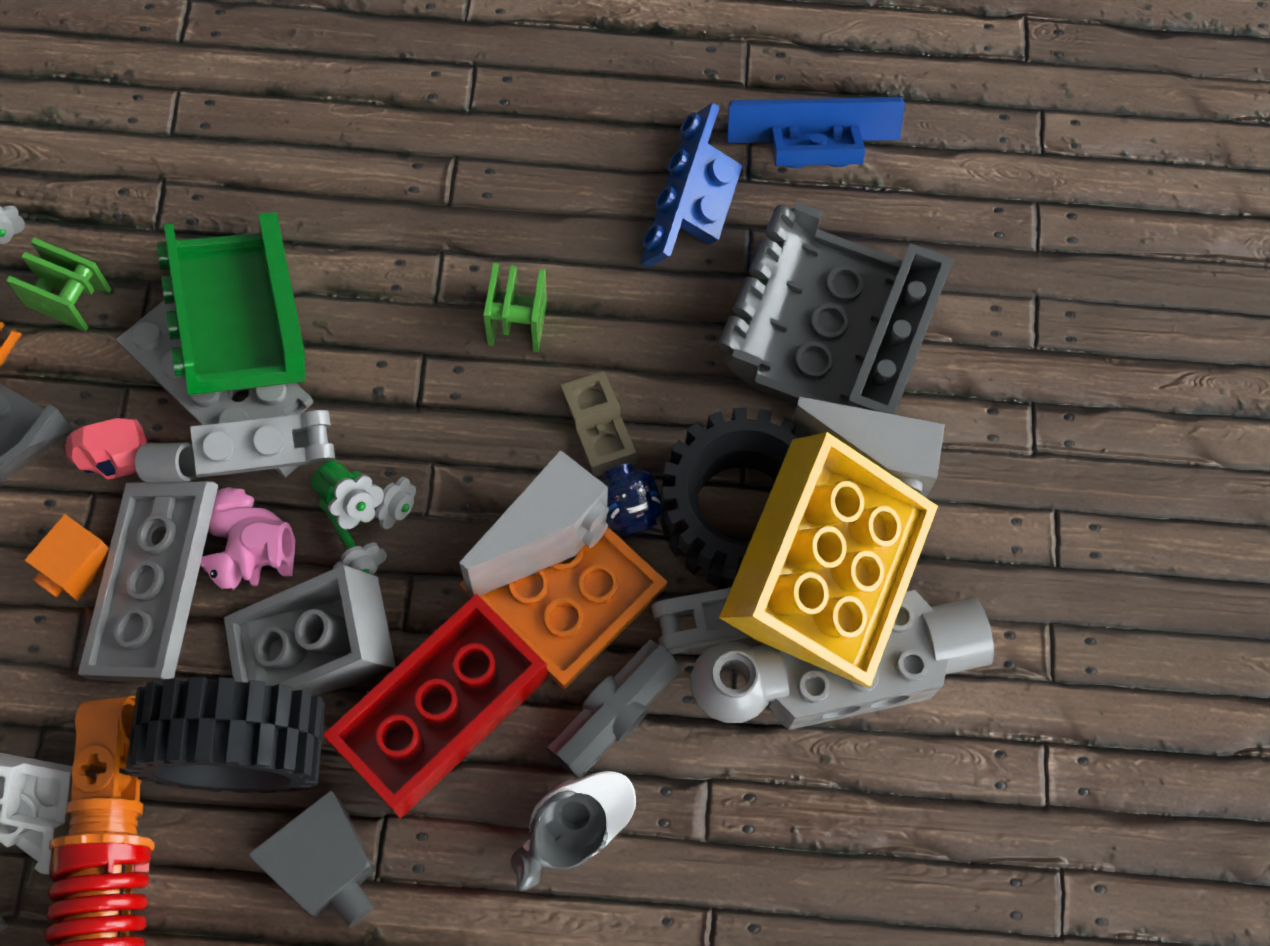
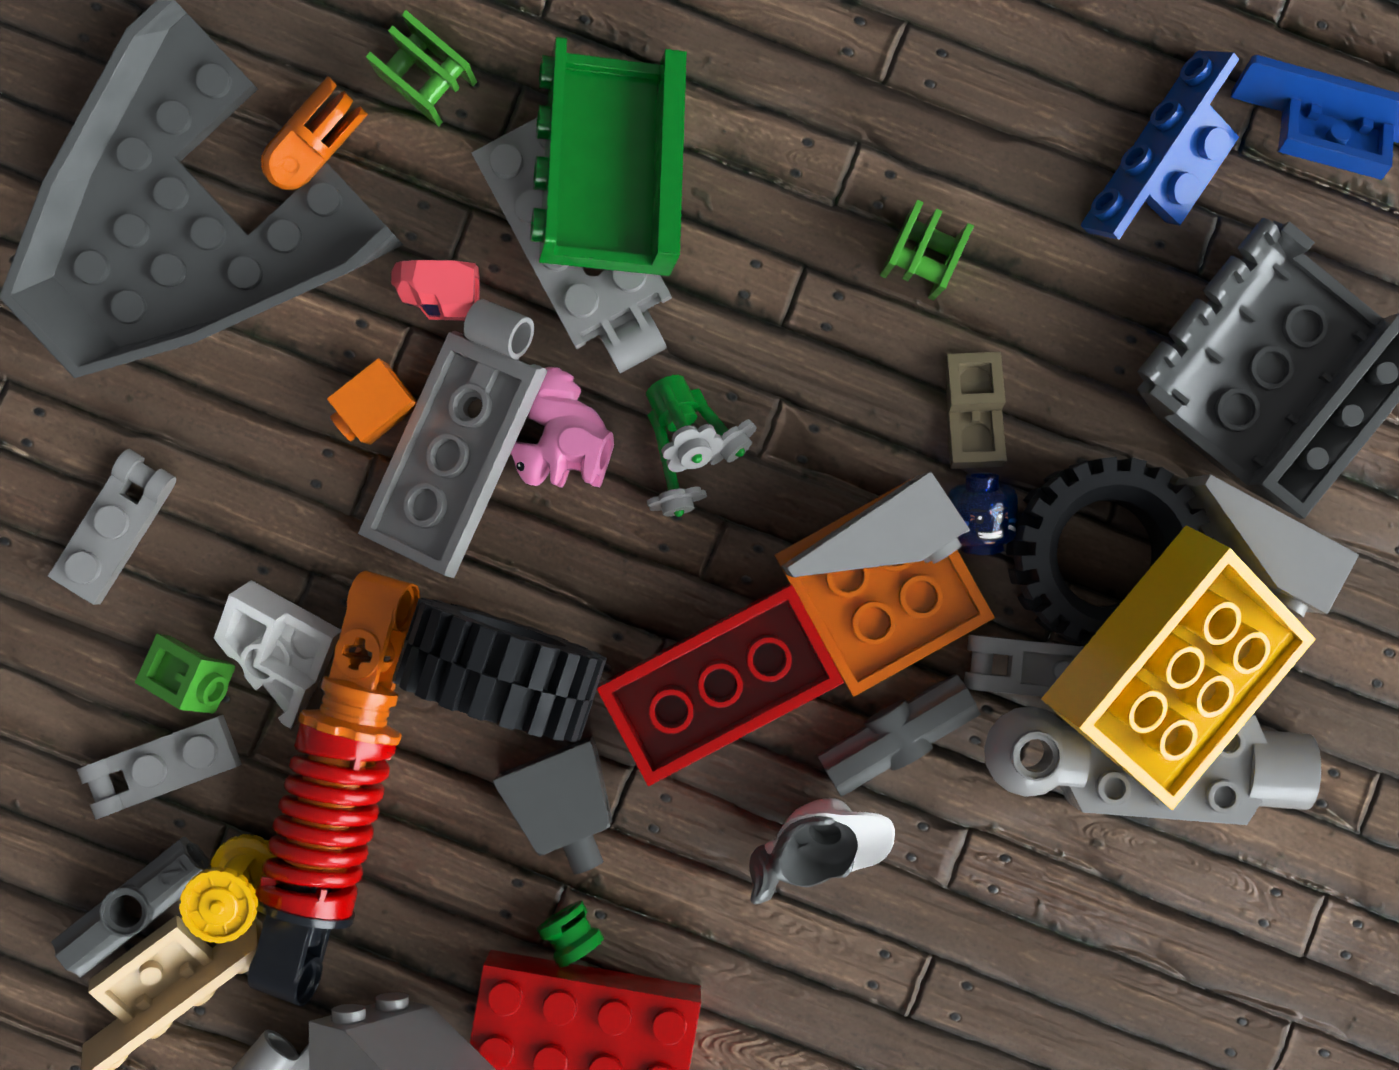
camera: 20 degrees right, 20 degrees up
light grey plate [190,410,335,478] -> none
light grey slope [224,565,396,696] -> none

